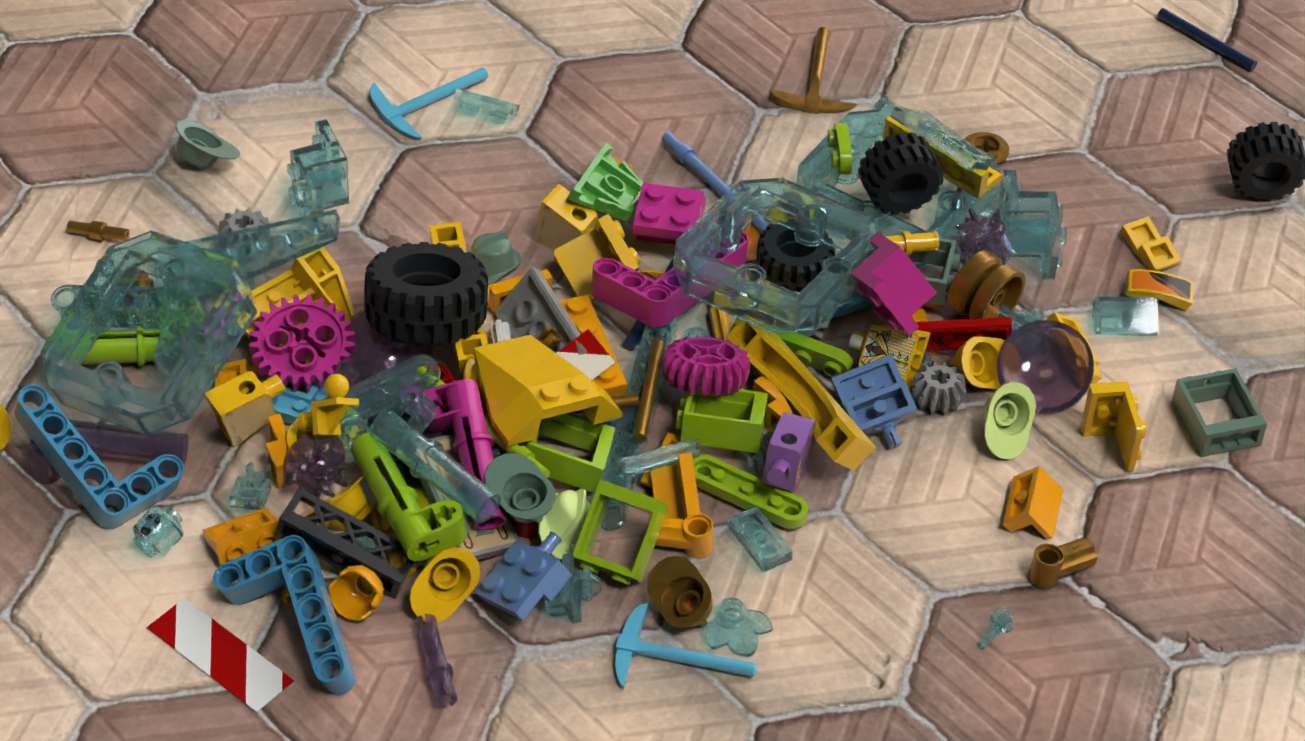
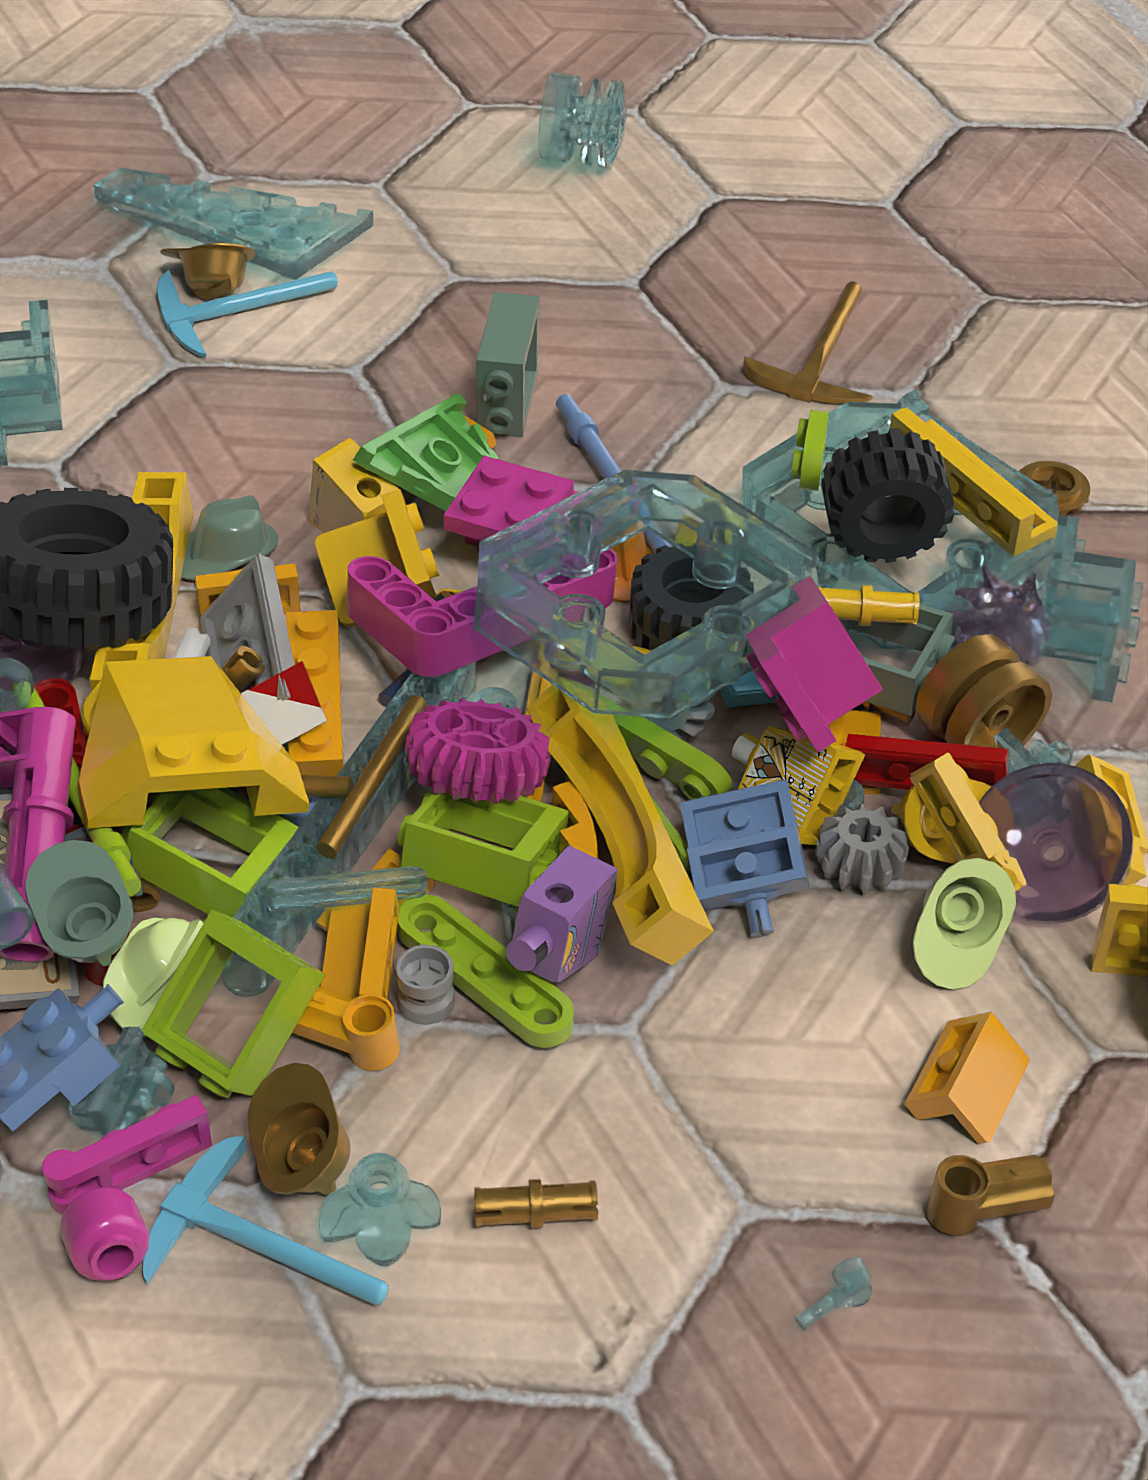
camera: 15 degrees right, 0 degrees up
clear light blue plate [454,88,520,120] -> none
clear light blue plate [728,506,793,572] -> none
clear light blue wing [890,106,993,171] -> none
none -> dark pink plate [42,1094,213,1214]
none -> dark pink head [61,1187,149,1281]
none -> clear light blue wing [93,167,374,280]
none -> pearl gold piece [160,243,256,300]
none -> light grey wheel [396,944,455,1025]
none -> pearl gold pin [474,1179,598,1229]
none -> sand green window [476,292,540,438]
none -> yellow hinge [910,752,1027,892]

